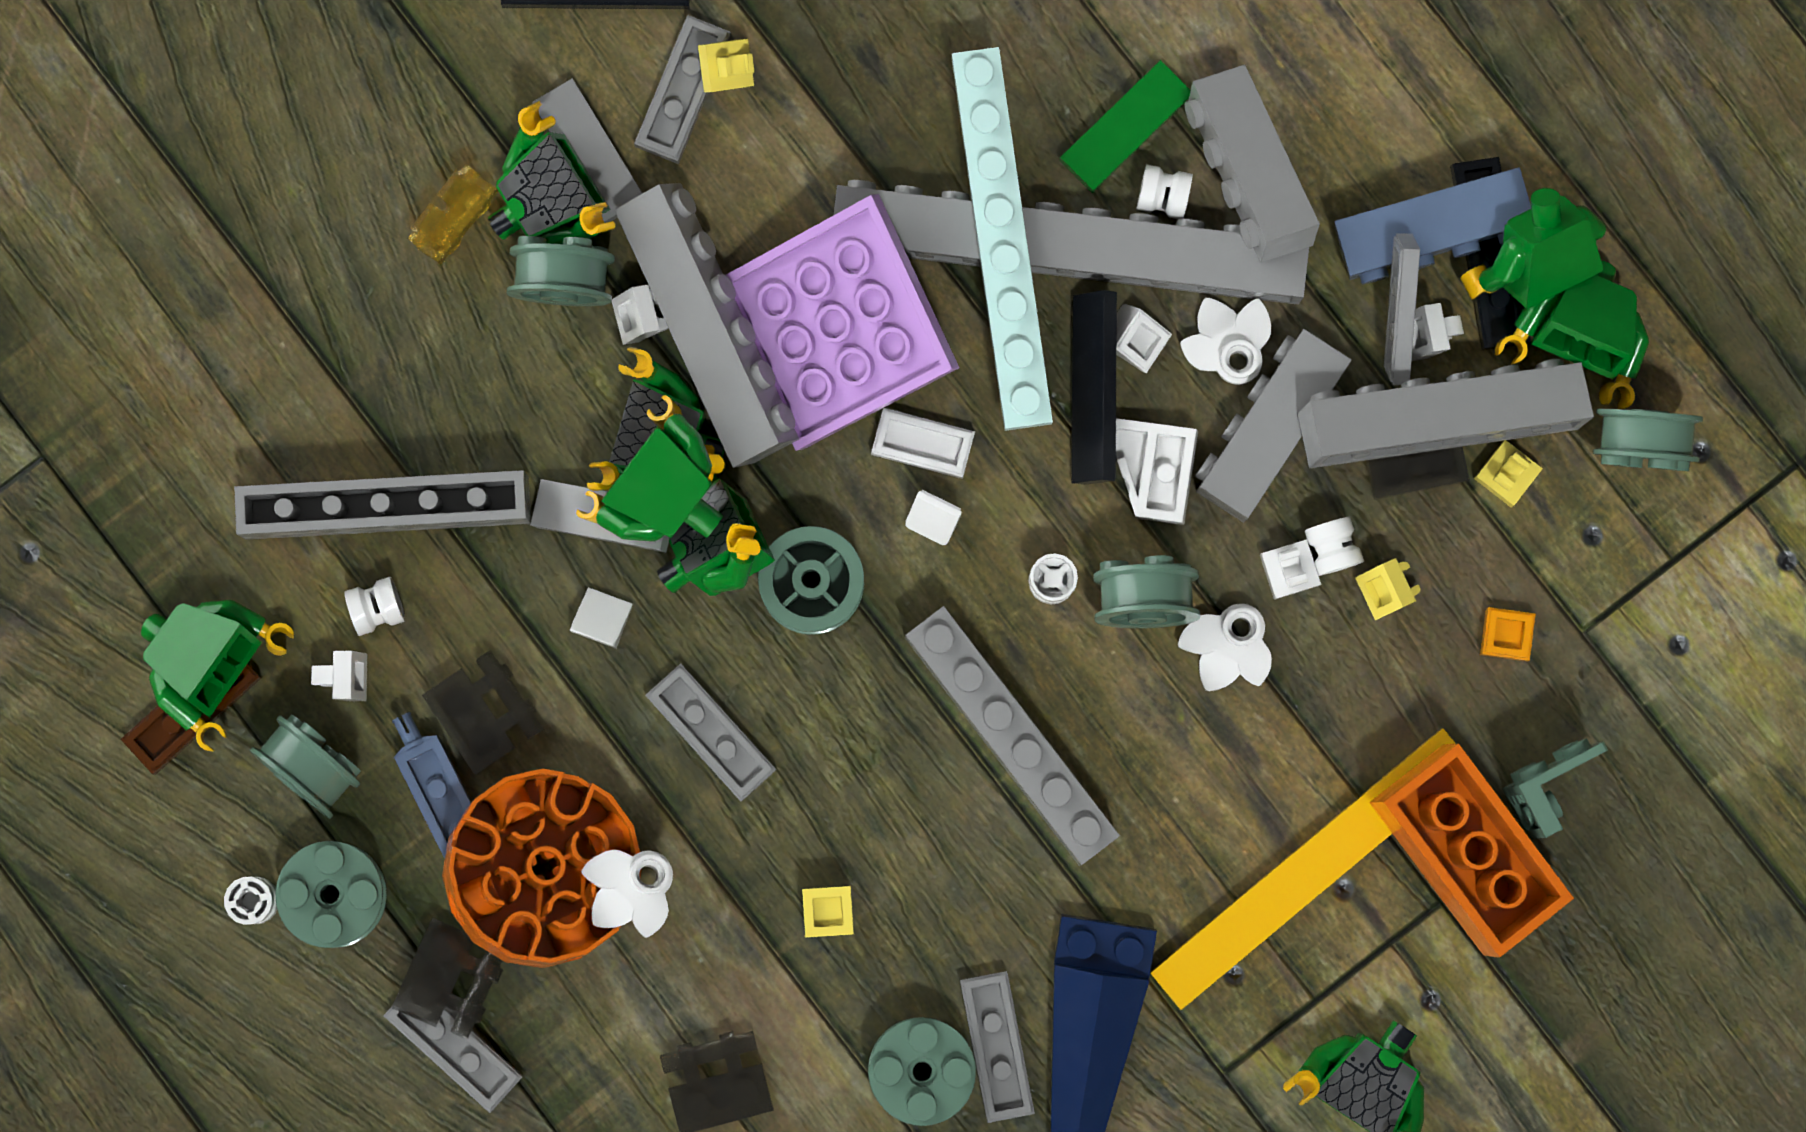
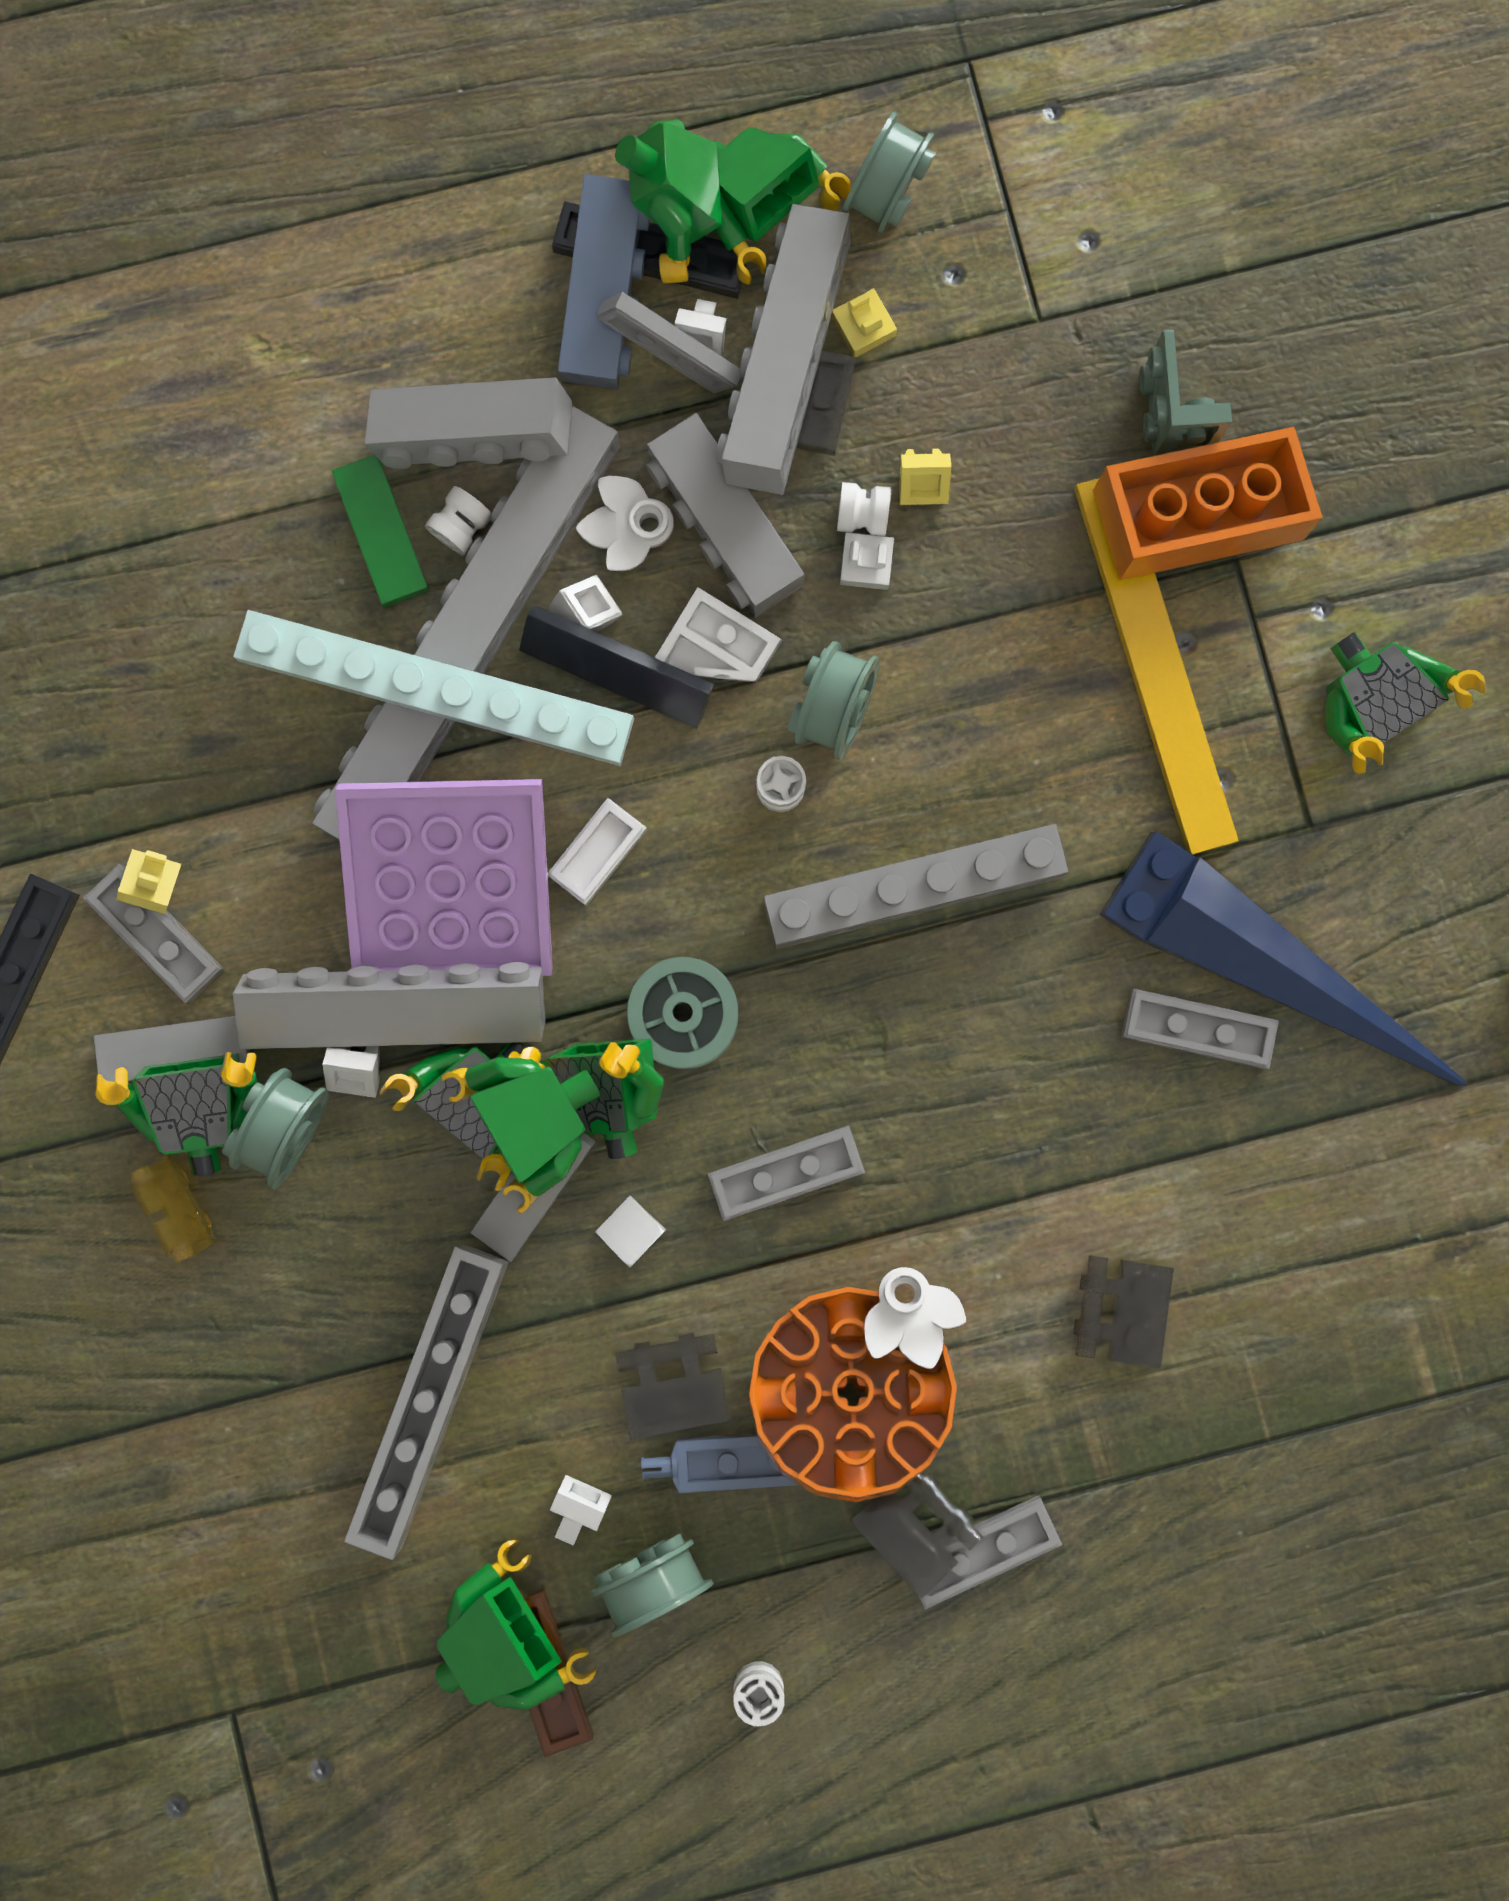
camera: 65 degrees left, 0 degrees up
sand green wheel [275,841,387,948] -> none
white wheel [344,577,405,636] -> none
light yellow tile [802,886,854,938] -> none
sand green wheel [868,1017,976,1126] -> none
white slope [905,490,962,545] -> none
white plate [1178,604,1272,691] -> none
light orange tile [1480,607,1536,662] -> none

